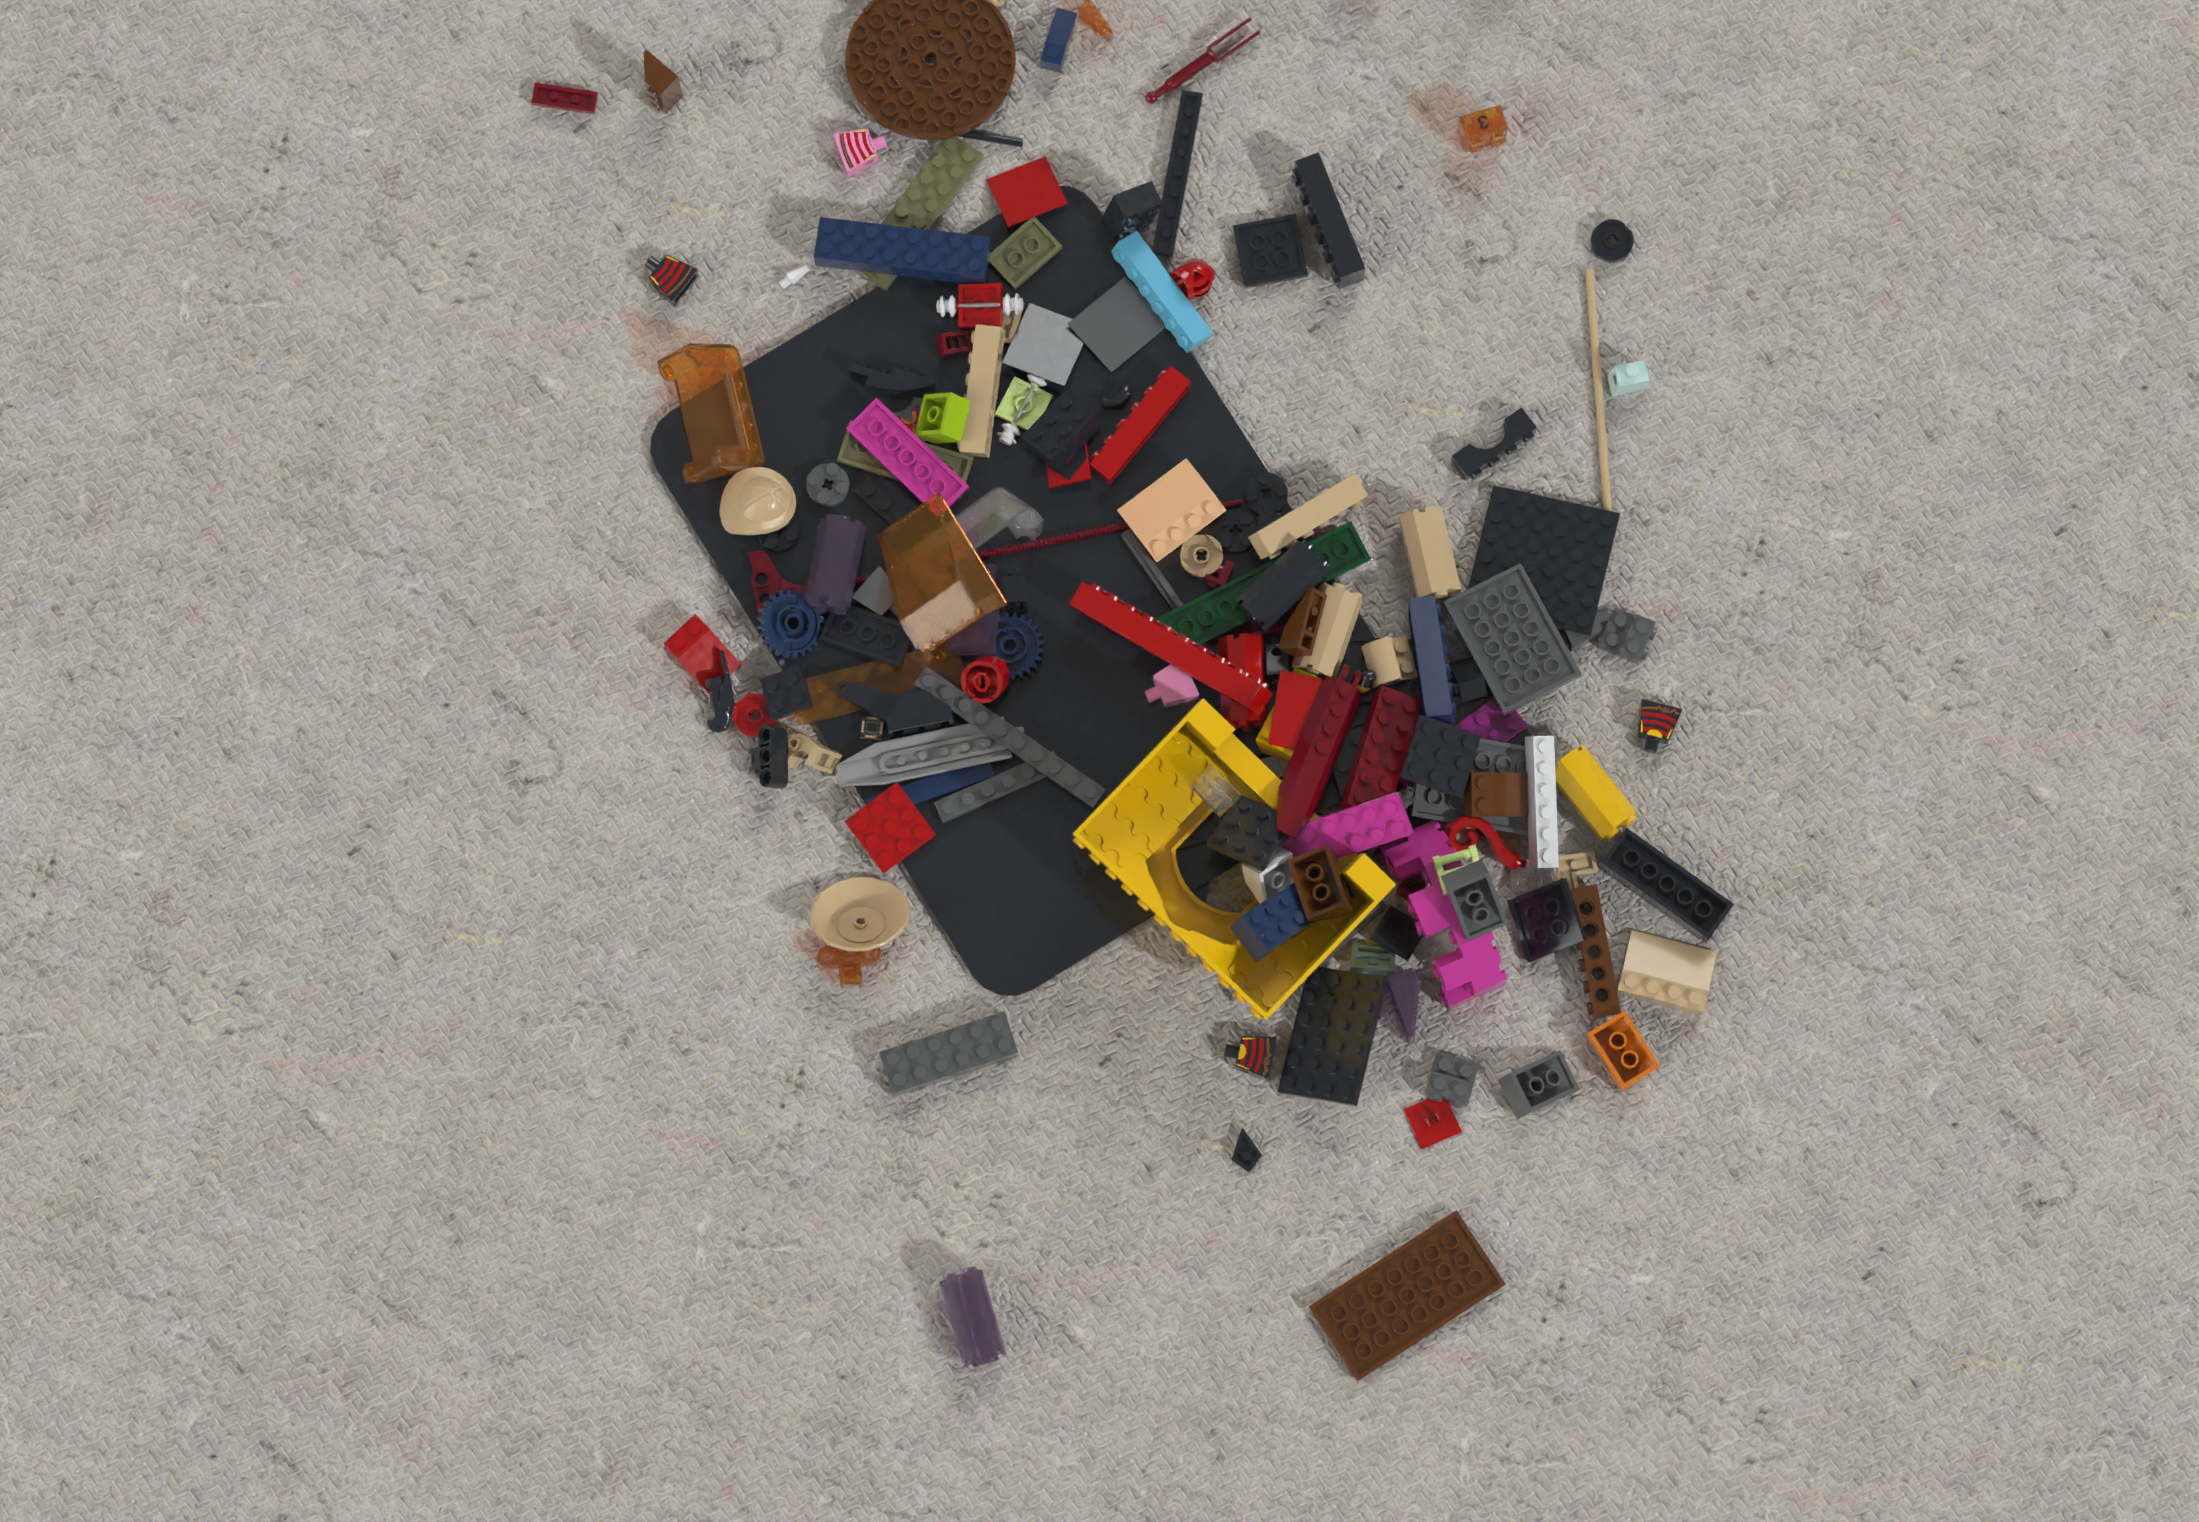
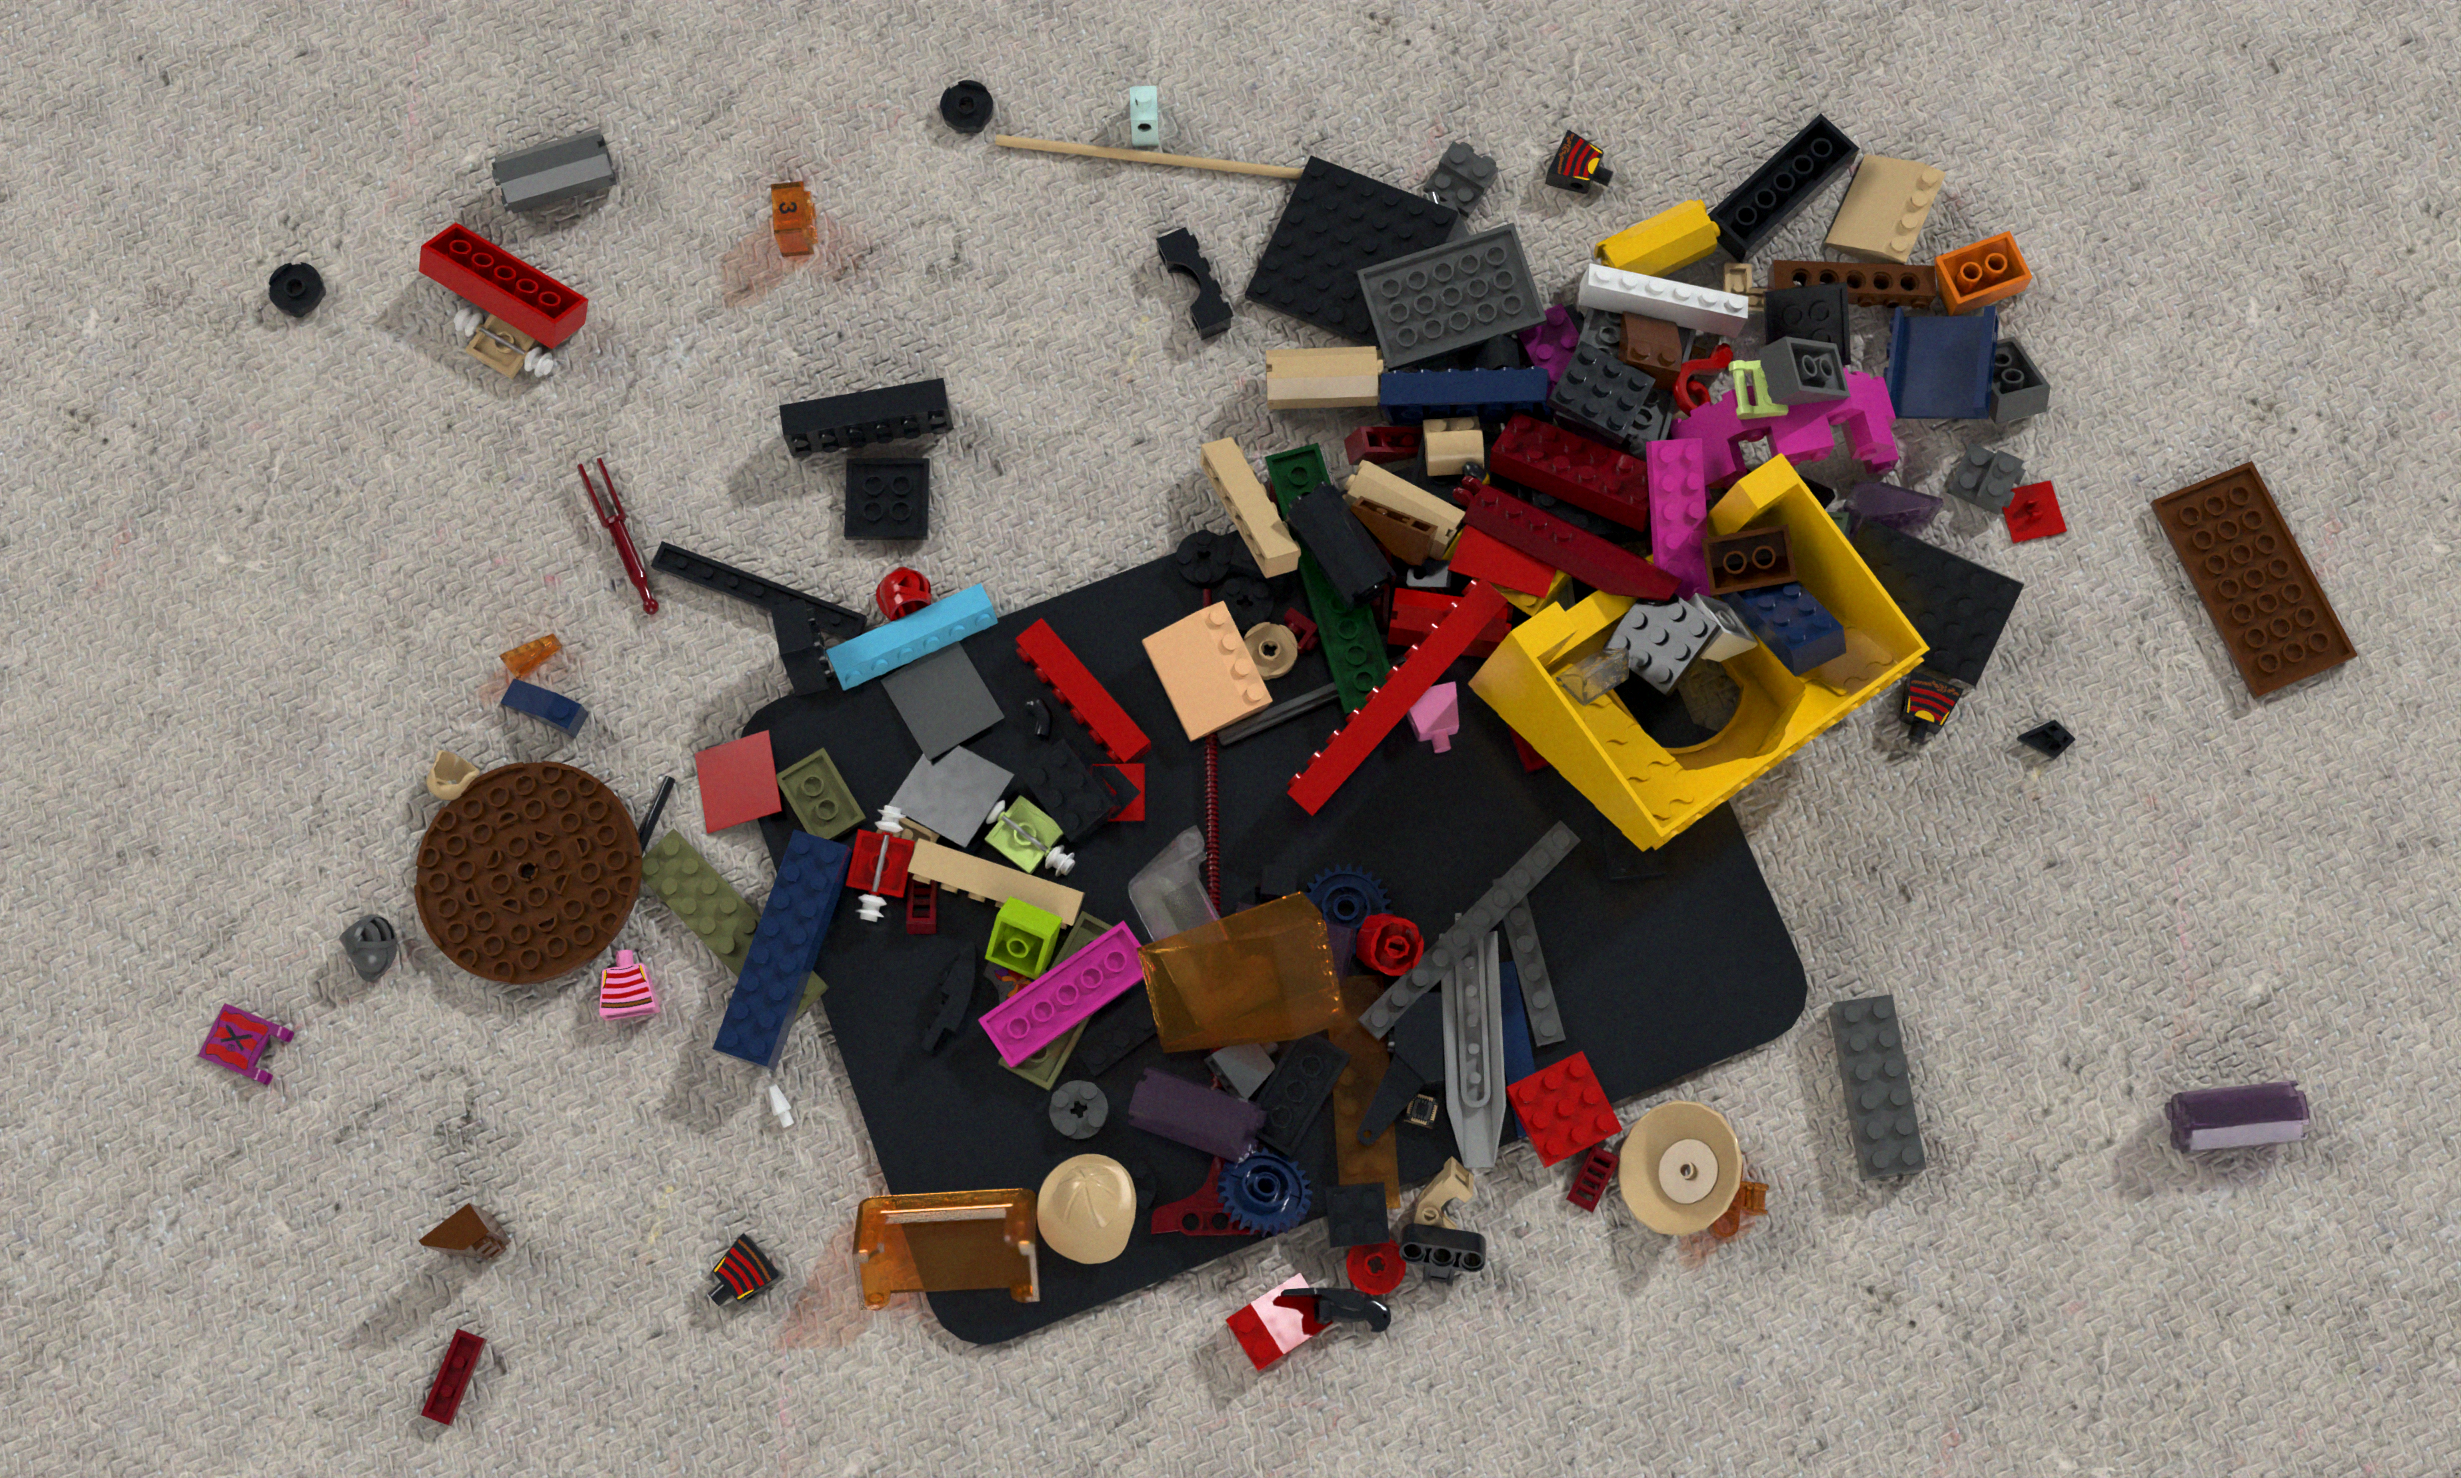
camera: 80 degrees left, 5 degrees down
none -> dark red slope [1344,426,1423,465]
none -> dark red slope [1566,1145,1620,1213]
none -> dark blue panel [1883,306,2000,419]

